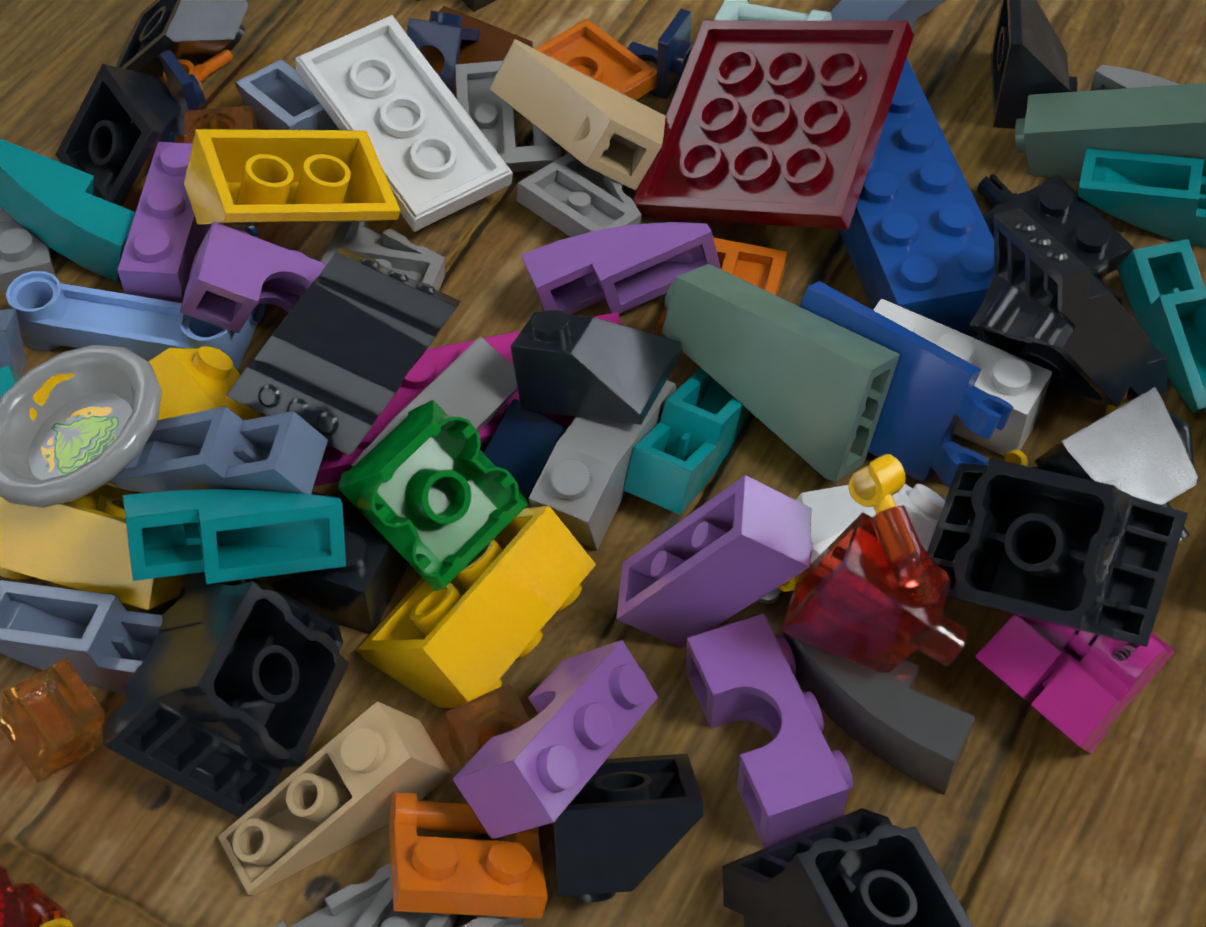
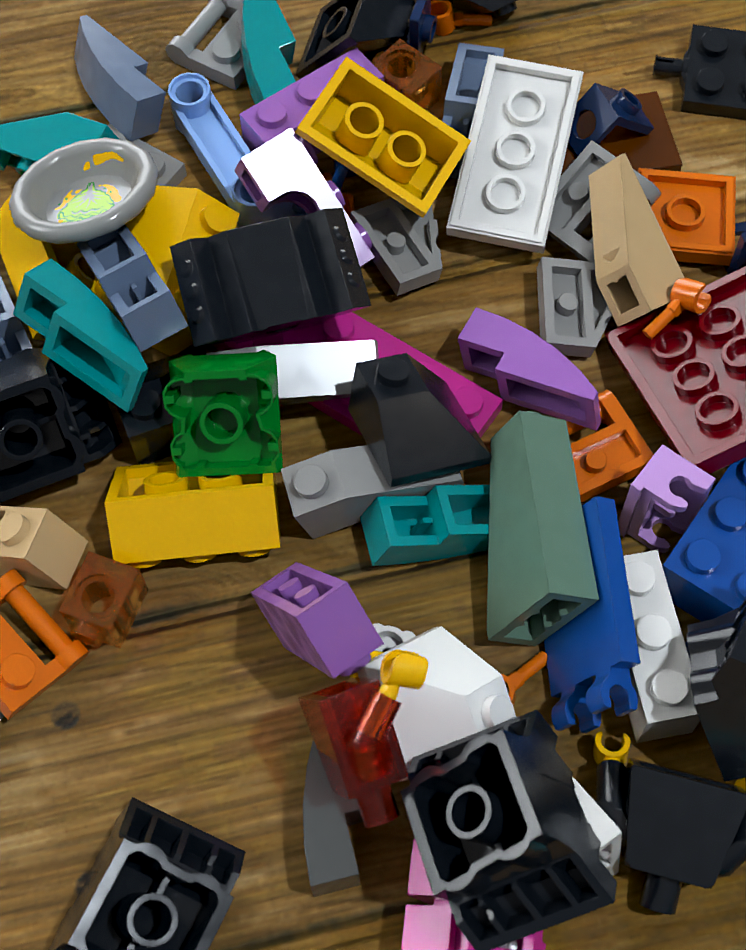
camera: 50 degrees right, 10 degrees up
medium lavender arch [452,640,658,839] -> none
dark blue bracket [484,399,567,503] -> none
black slope [552,753,704,902] -> none
medium lavender arch [685,613,853,848] -> none
none -> lavender hinge [618,444,716,553]
none -> orange hand [642,278,712,340]

